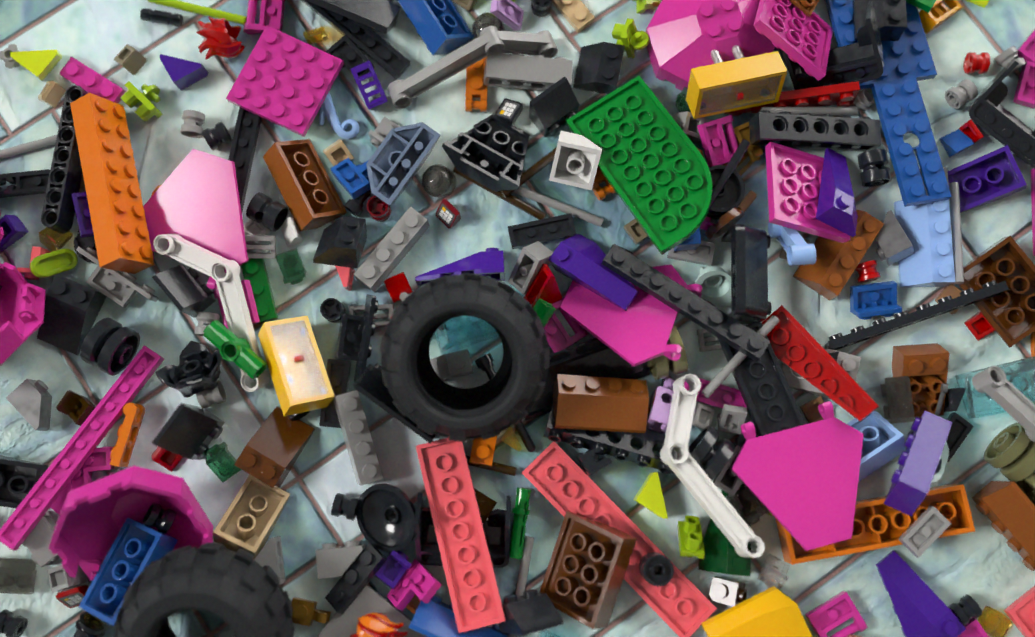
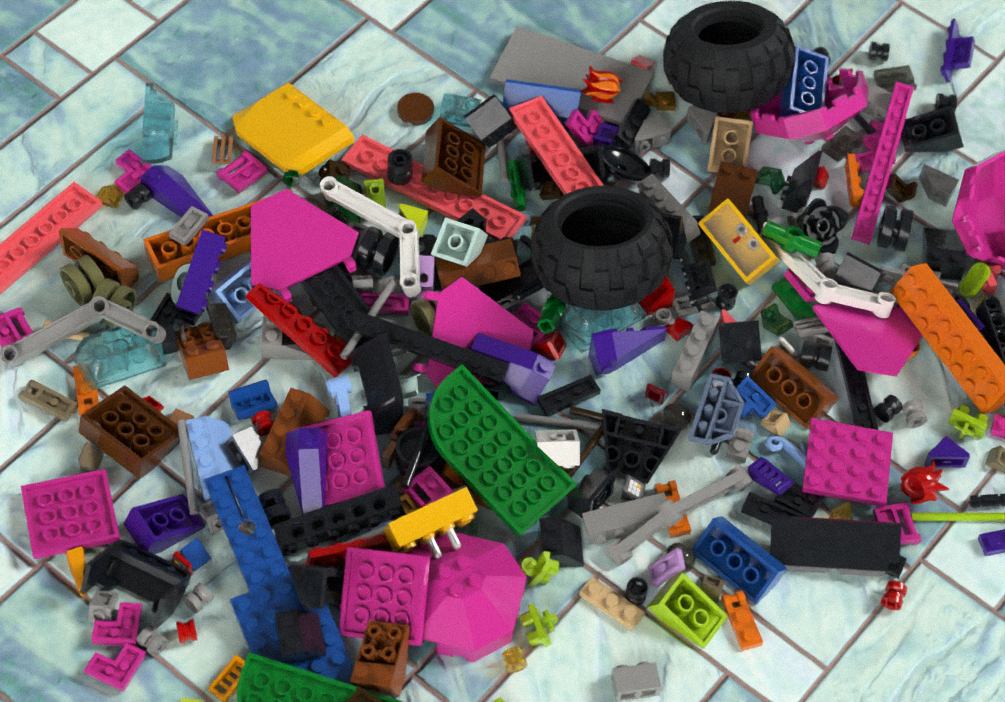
camera: 160 degrees right, 25 degrees down
light grey slope [508,241,553,295] -> none
black plate [825,280,1009,350] -> none
none -> light aqua slope [431,218,488,267]
none -> black pin [751,195,768,234]

